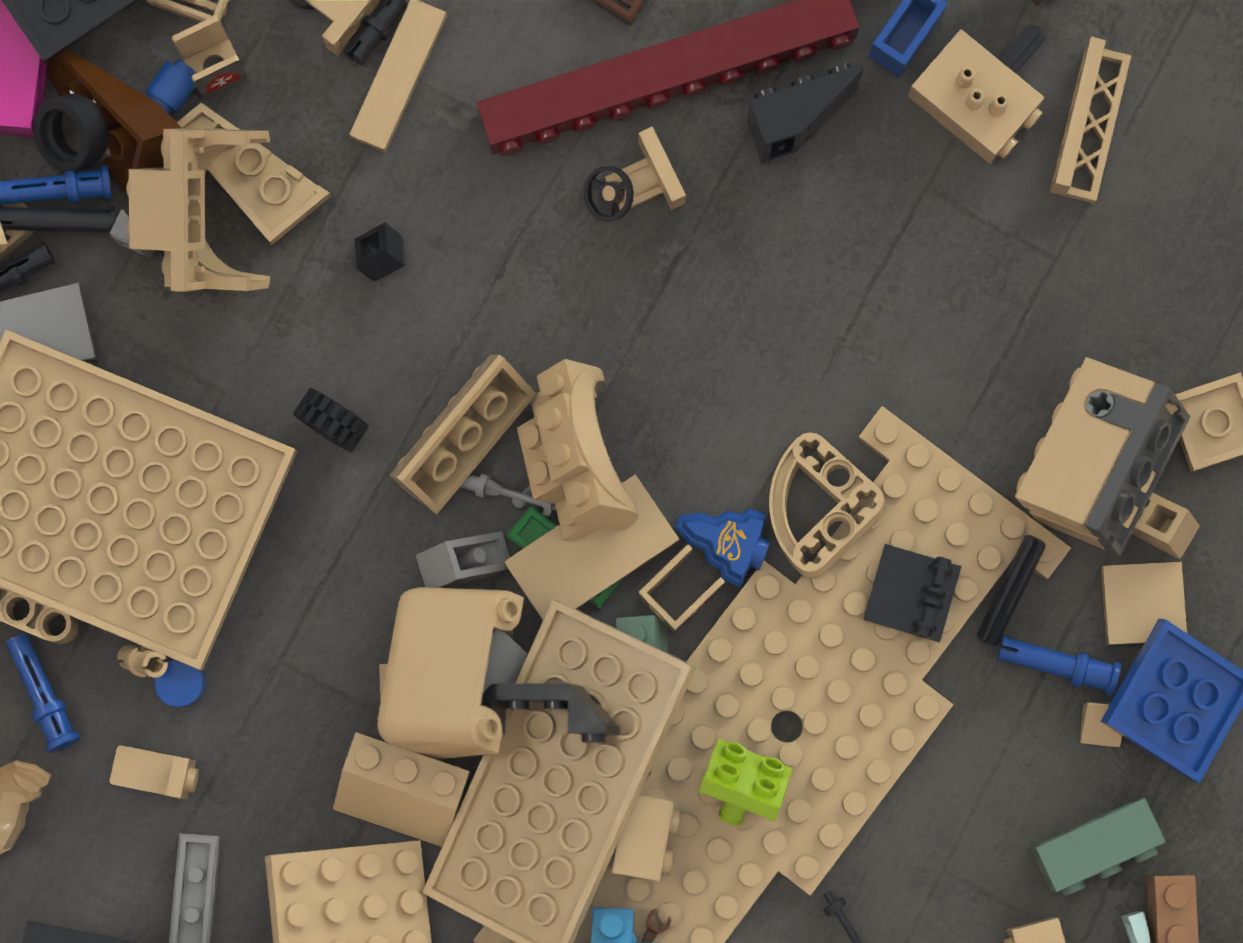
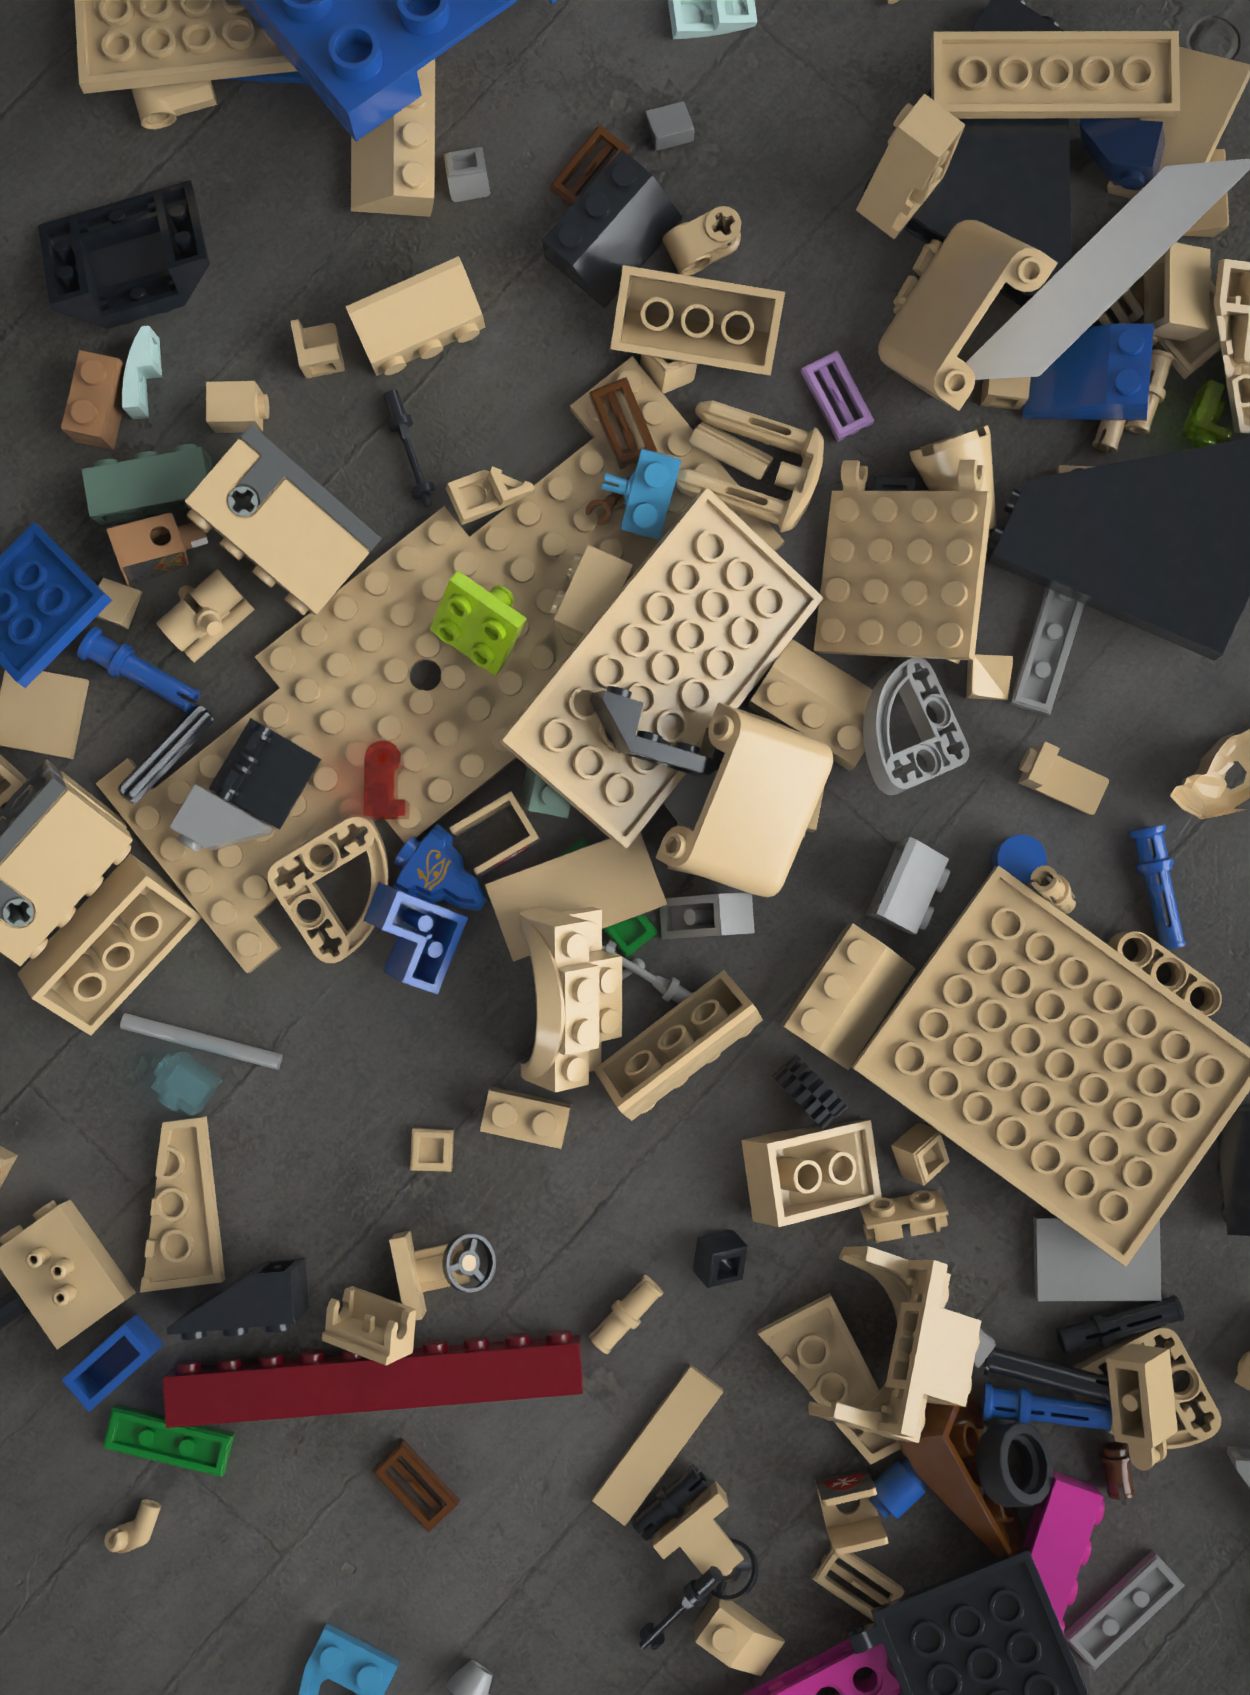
camera: 165 degrees left, 5 degrees up
none -> tan slope [17,853,202,1036]
none -> medium nougat torso [106,513,208,587]
none -> light grey bar [120,1013,283,1070]
none -> tan wing [140,1116,225,1293]
none -> clear light blue brick [151,1051,224,1116]
none -> tan pin [156,569,255,663]
none -> light grey slope [170,784,274,852]
none -> tan piece [185,424,382,615]
none -> tan hinge [322,1286,417,1365]
none -> blue brick [363,882,468,994]
none -> clear red leg [364,740,410,819]
none -> tan tile [410,1128,454,1172]
none -> tan slope [445,466,535,525]
none -> tan brick [480,1087,572,1149]
none -> tan pin [589,1275,663,1354]
none -> tan slope [741,1119,882,1227]
none -> tan slope [780,923,916,1070]
none -> tan hinge [859,1190,948,1243]
none -> light grey beam [863,658,969,796]
none -> light grey slope [866,837,950,934]
none -> tan slope [891,1123,950,1186]
none -> tan slope [966,654,1013,700]

